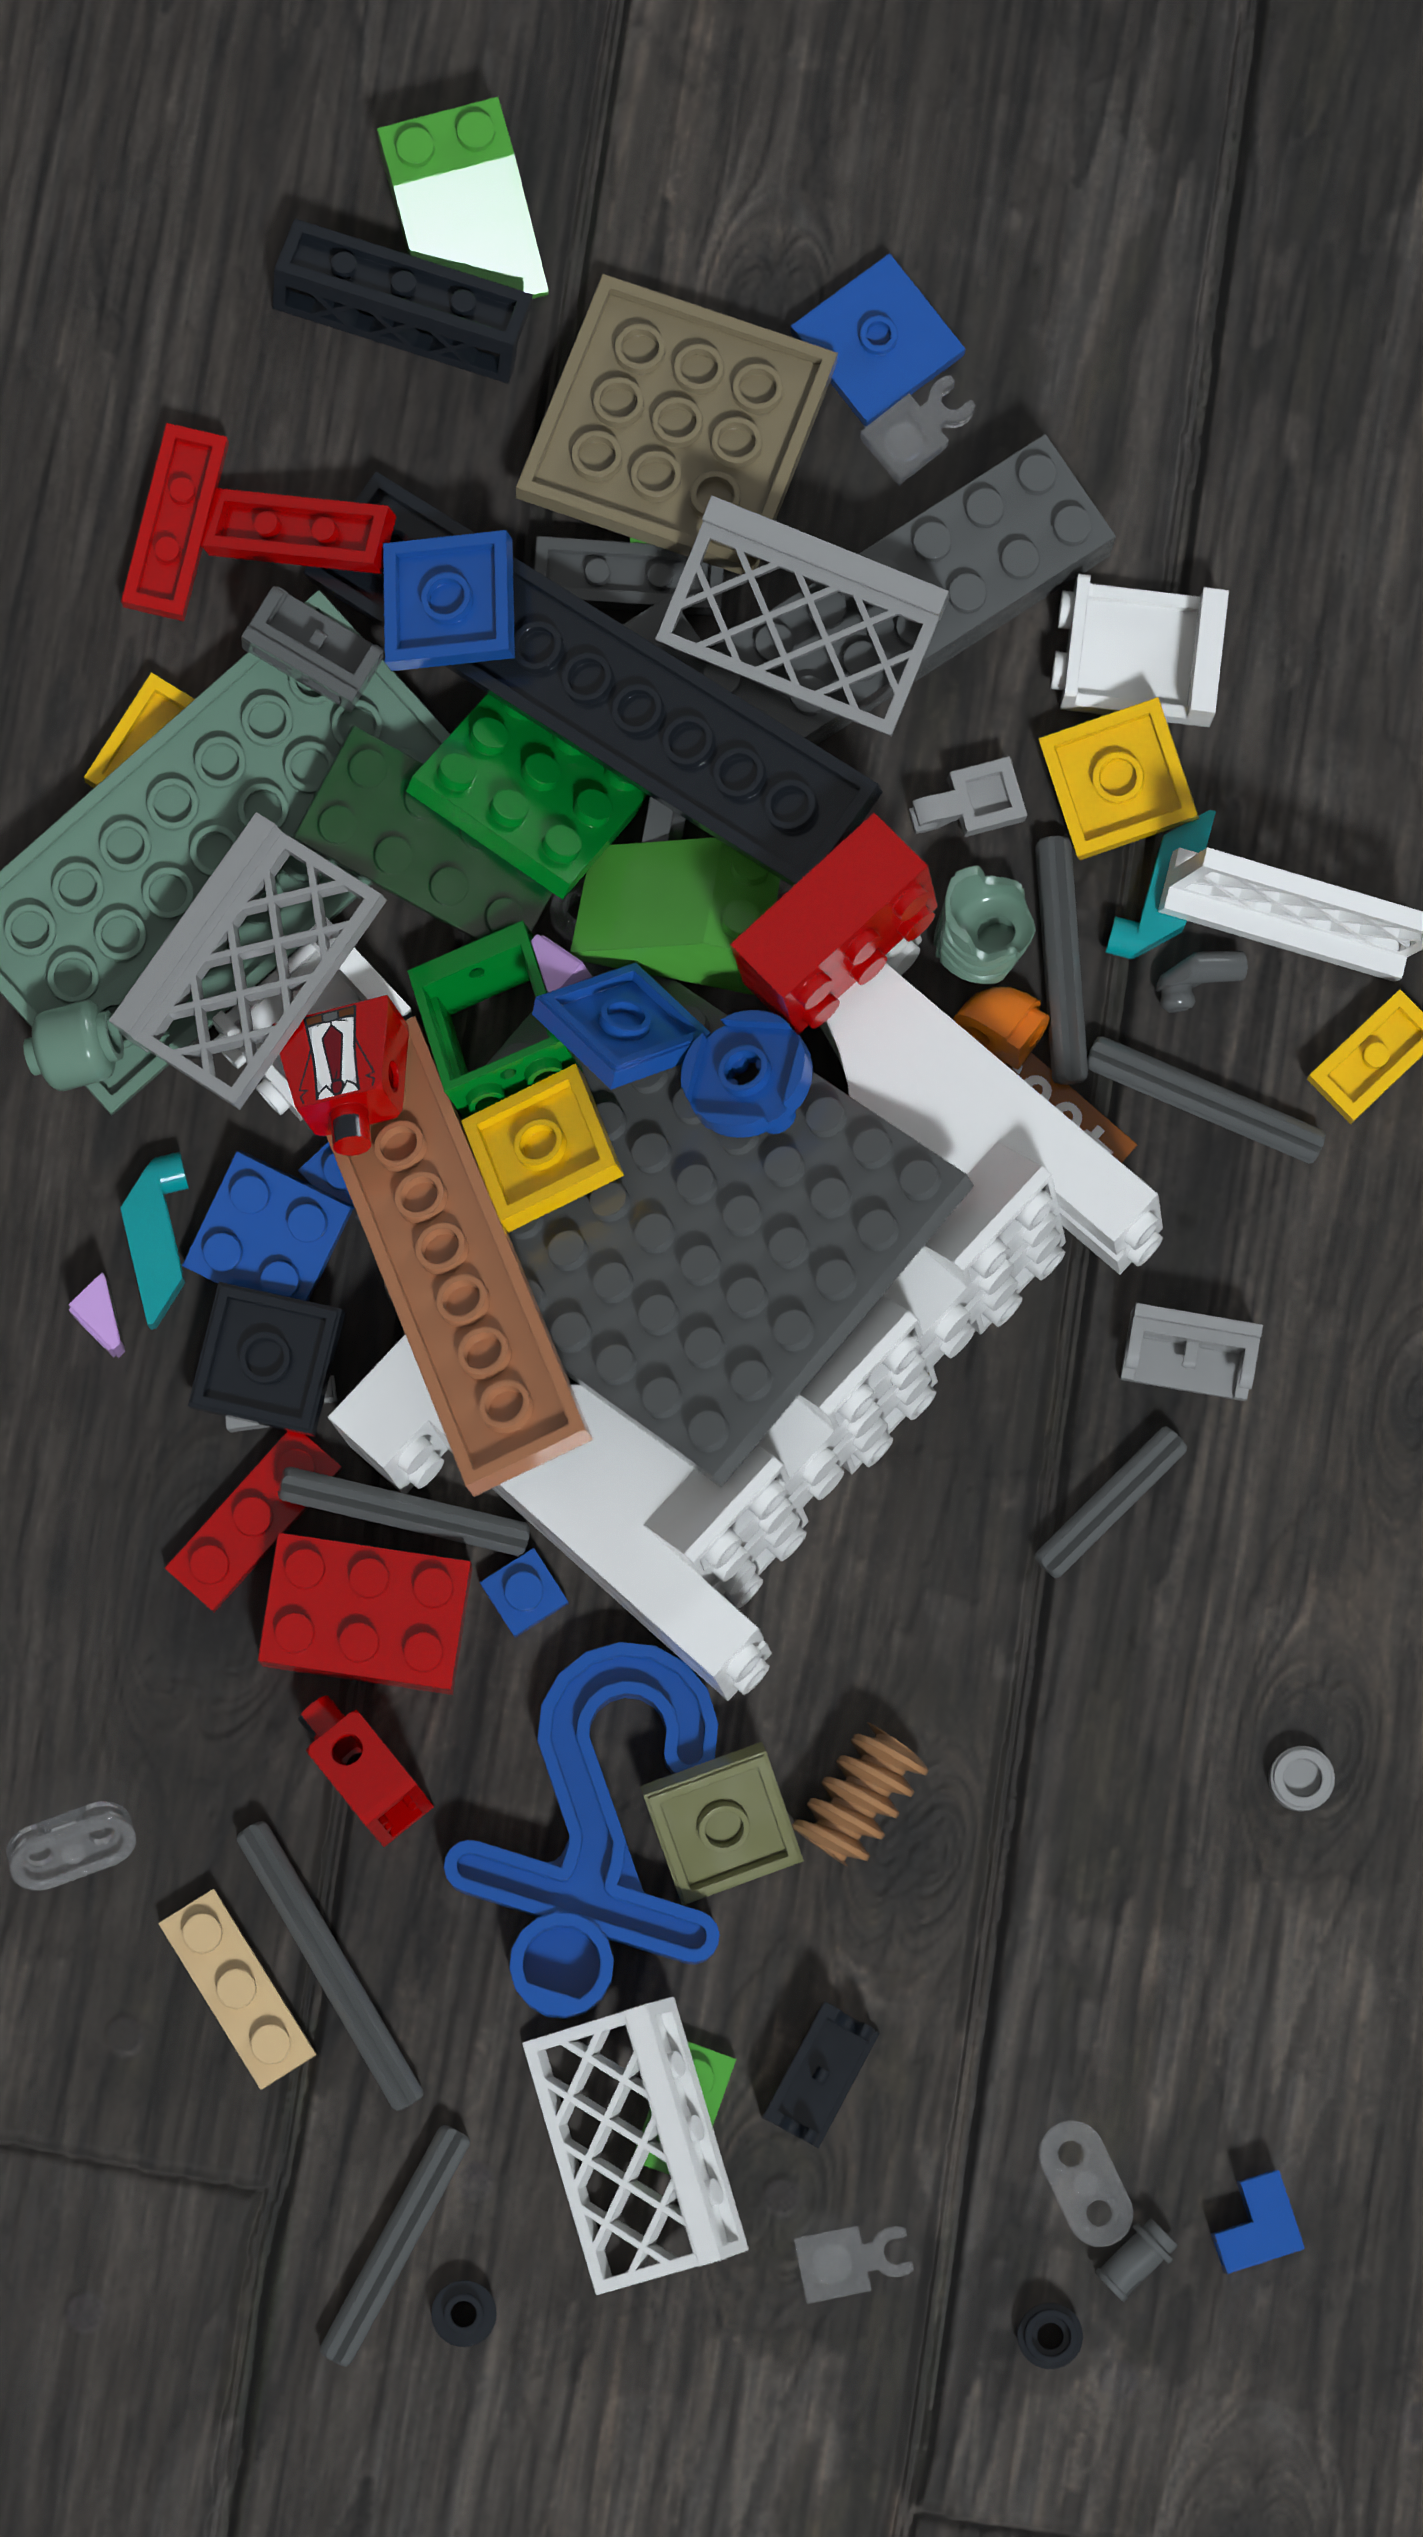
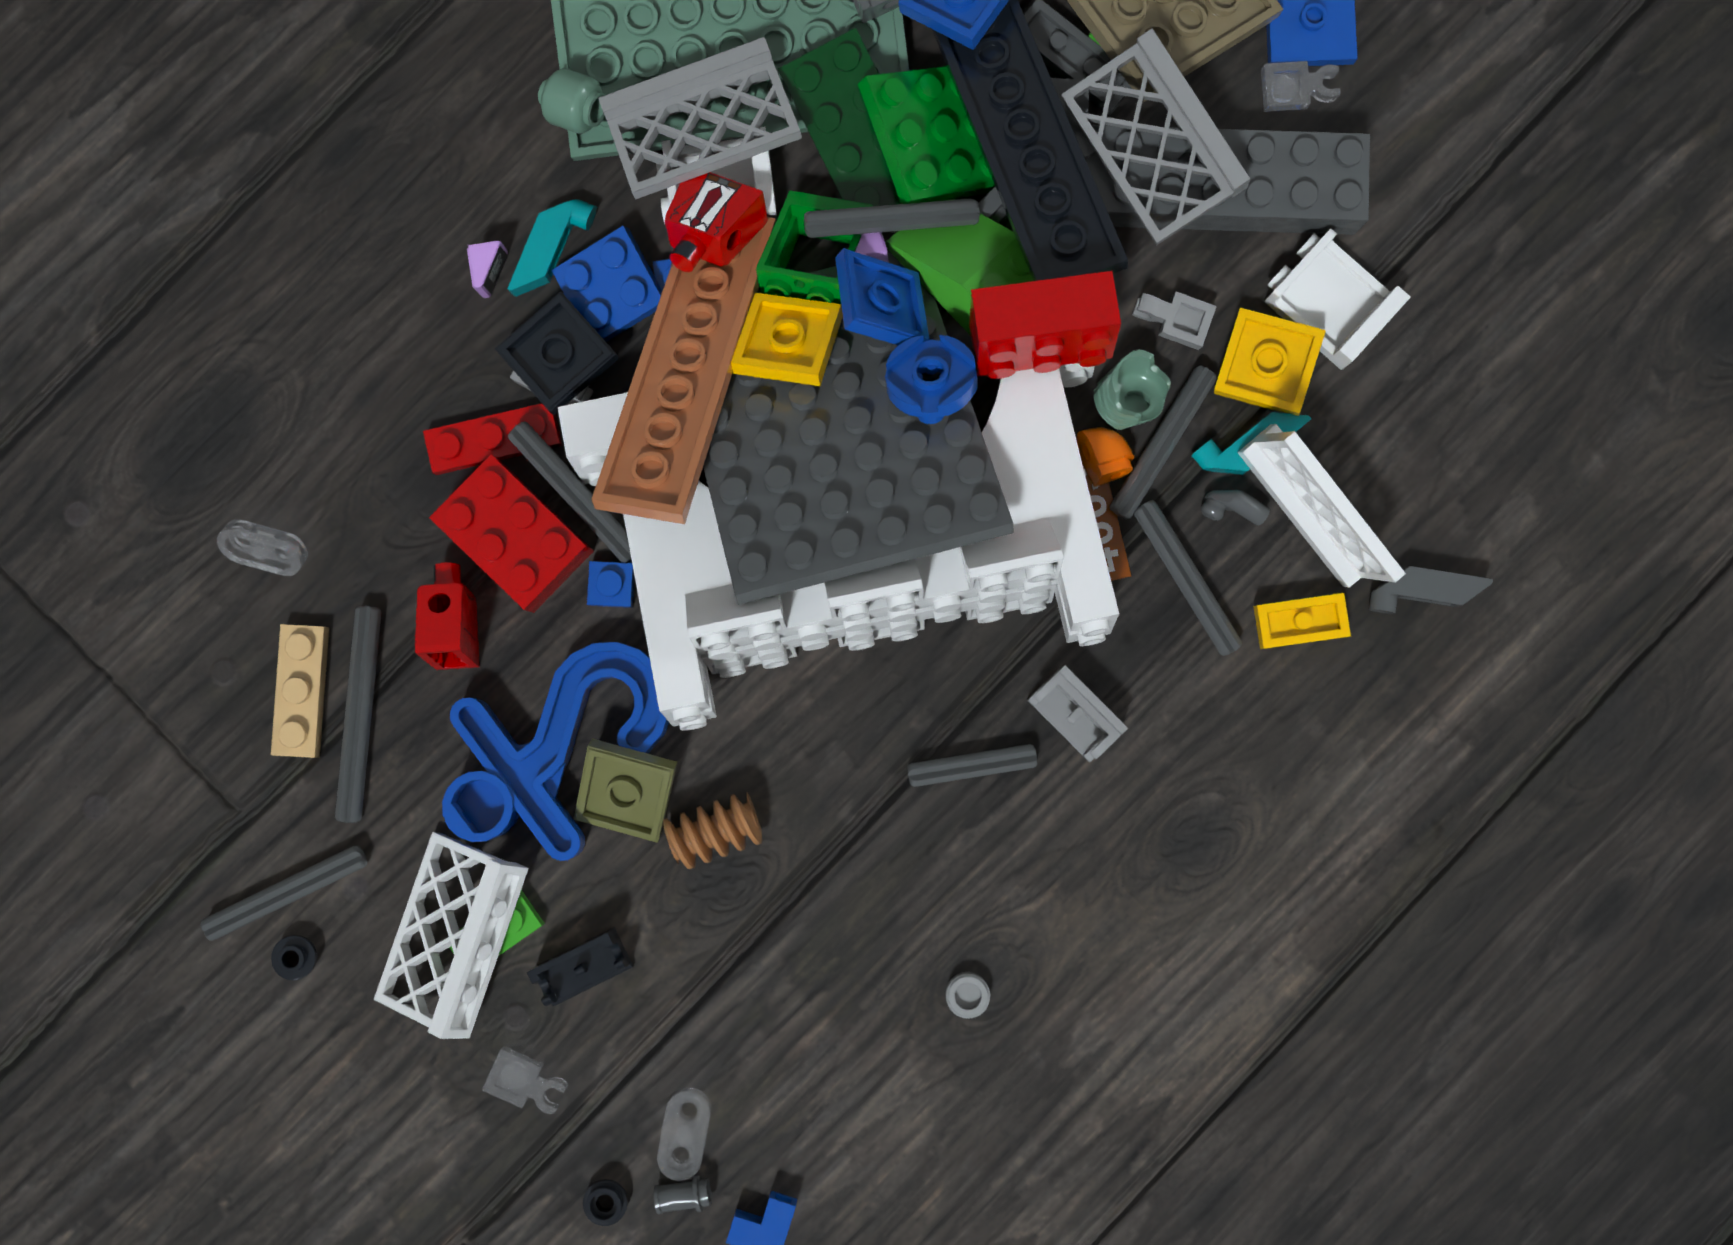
camera: 45 degrees right, 5 degrees up
none -> dark grey axle [804,199,980,238]

